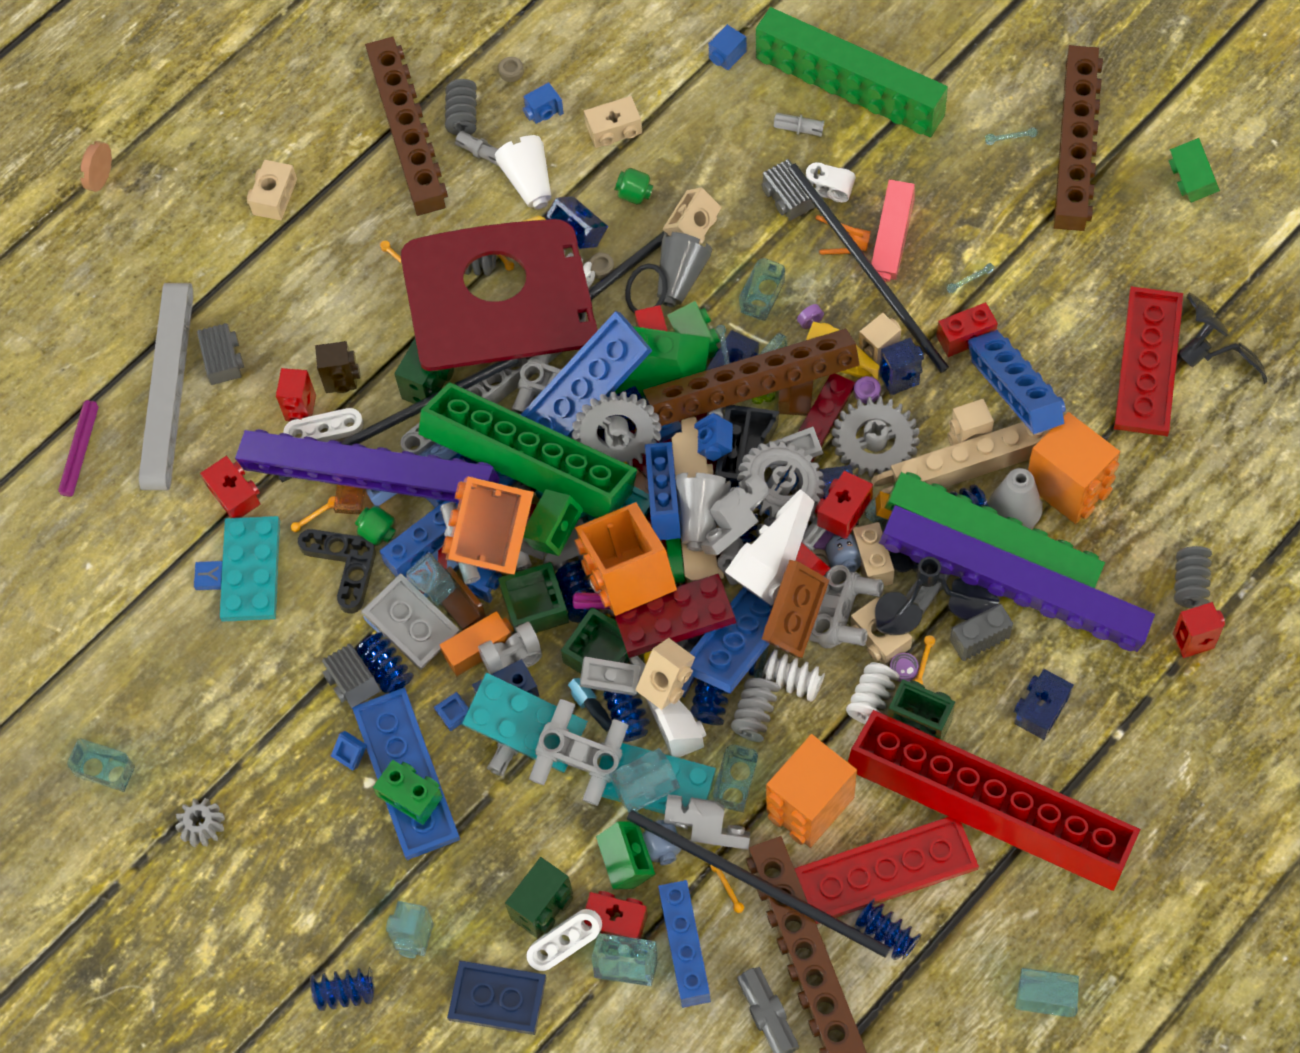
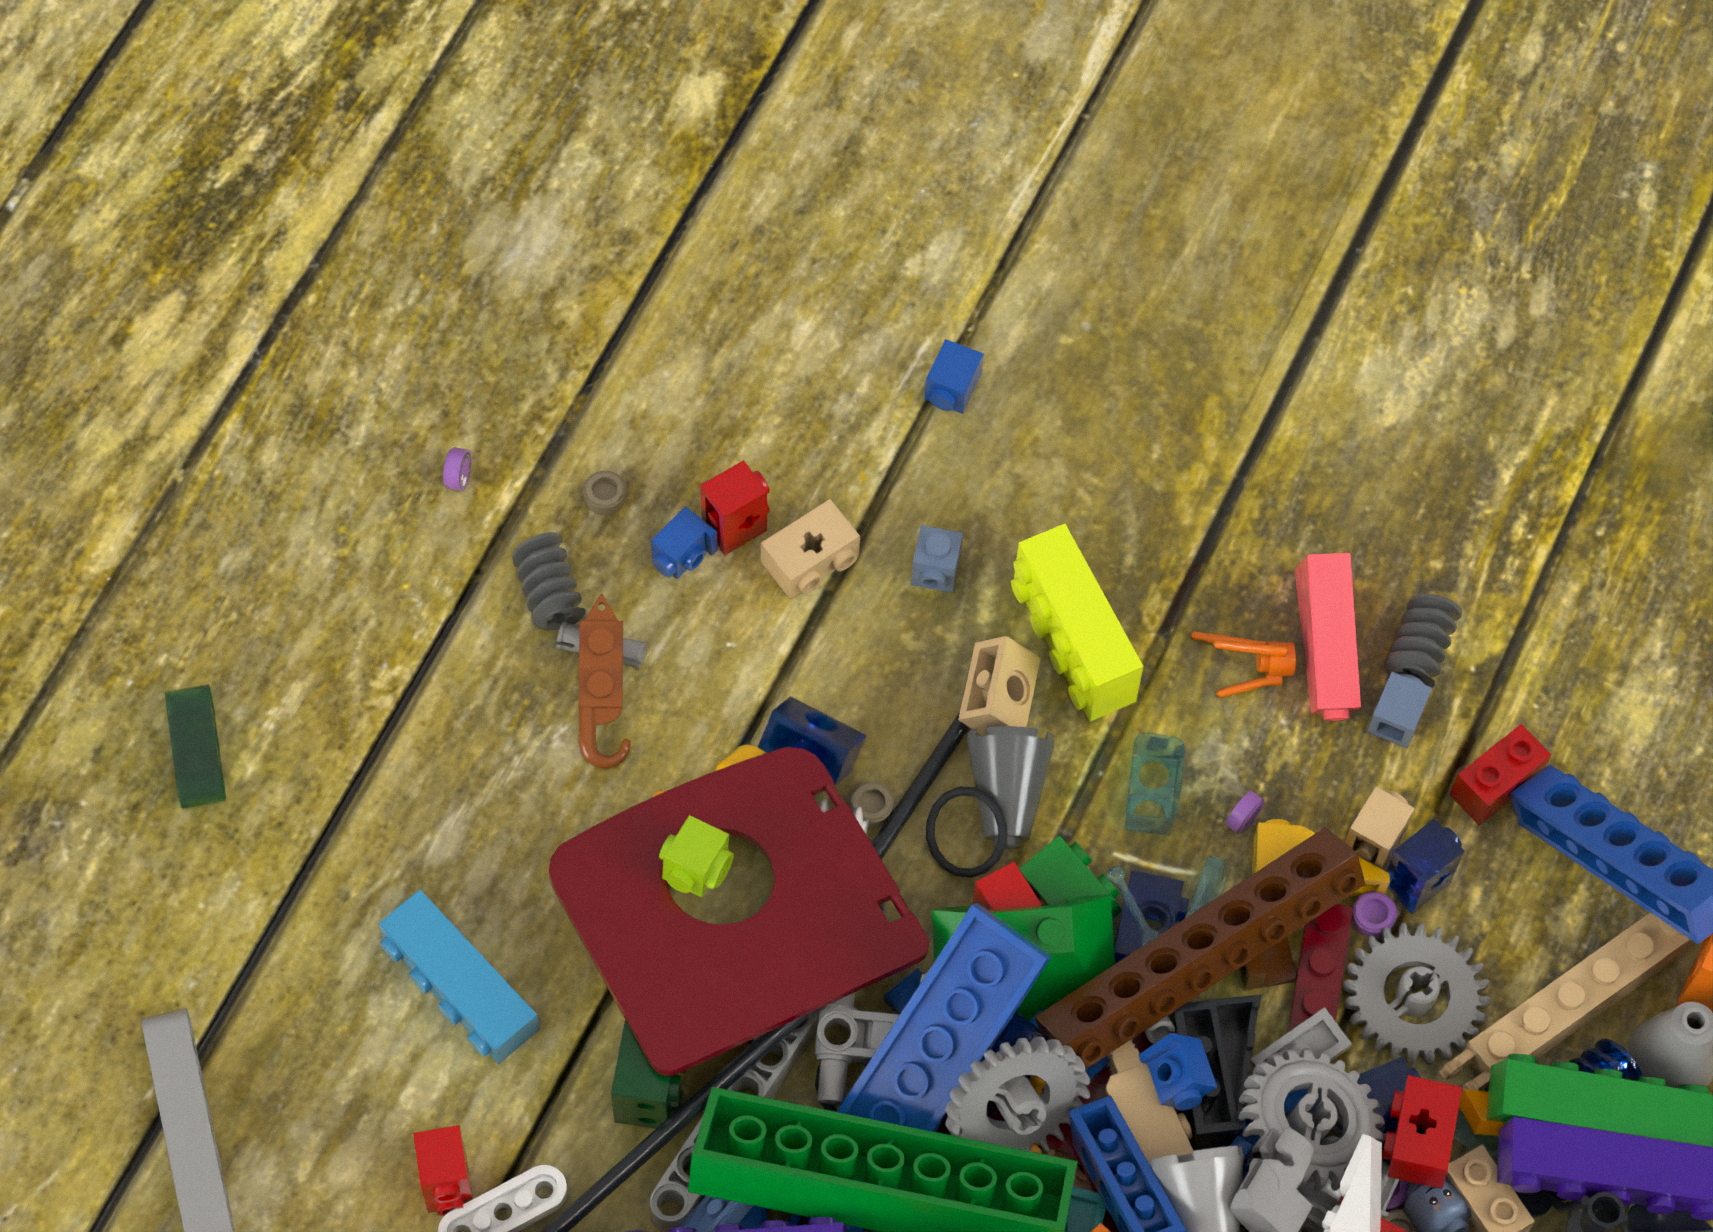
camera: 25 degrees left, 0 degrees up
dark grey brick [197,323,244,385] -> none
tan brick [247,160,297,221] -> none
dark brown brick [315,341,361,393] -> none
reddish brown brick [365,36,448,216] -> none
light orange hinge [380,241,401,263] -> none
white cone [495,135,551,210] -> none
green head [614,168,654,205] -> none
green brick [756,7,948,138] -> none
dark grey brick [761,159,815,221] -> none
light grey axle [774,113,825,137] -> none
black piece [788,163,949,373] -> none
white piece [806,162,856,203] -> none
clear light blue hinge [947,263,995,293] -> none
tan brick [947,399,994,446] -> none
clear light blue hinge [985,127,1038,145] -> none
reddish brown brick [1053,45,1103,231] -> none
none -> clear green beam [165,684,226,809]
none -> dark azure brick [379,889,540,1064]
none -> medium lavender tile [443,447,472,491]
none -> dark orange plate [578,594,631,769]
none -> lime brick [659,815,734,898]
none -> red brick [700,460,770,555]
none -> sand blue brick [911,525,963,593]
none -> neon yellow brick [1011,524,1144,722]
none -> sand blue brick [1367,671,1432,749]
none -> dark grey piece [1385,594,1462,688]

